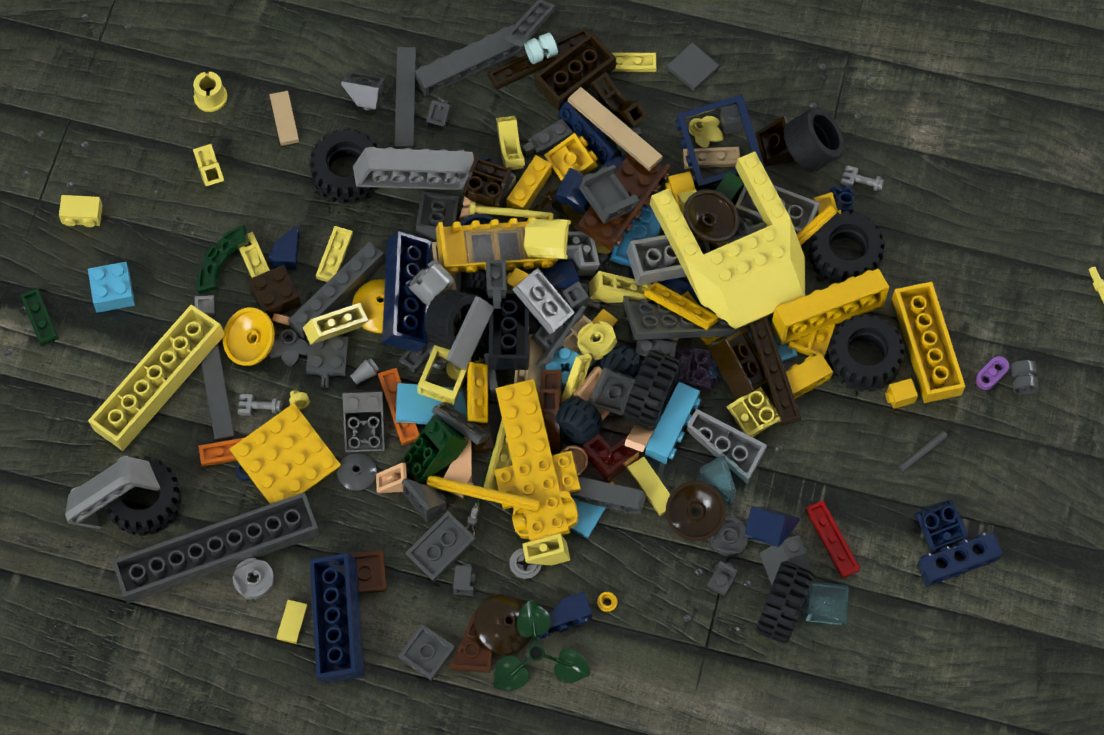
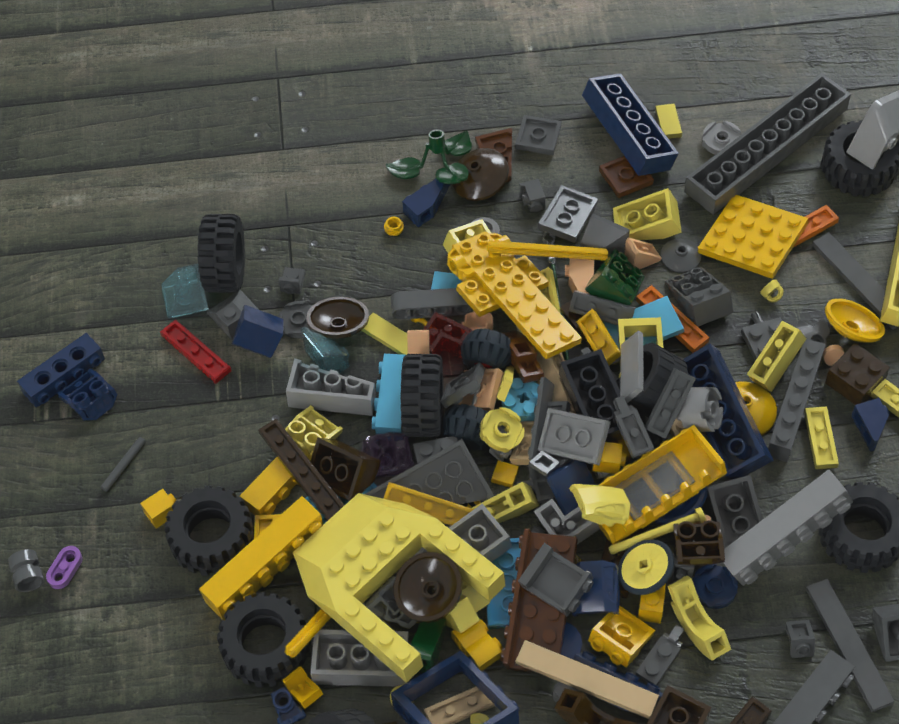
camera: 165 degrees right, 10 degrees down
light grey hinge [237,394,282,416] -> none
light grey cone [350,358,380,385] -> none
yellow brick [892,282,965,403] -> none
none -> light yellow slope [613,188,682,240]
none -> light yellow wheel [618,539,674,595]
none -> dark grey plate [645,368,696,439]

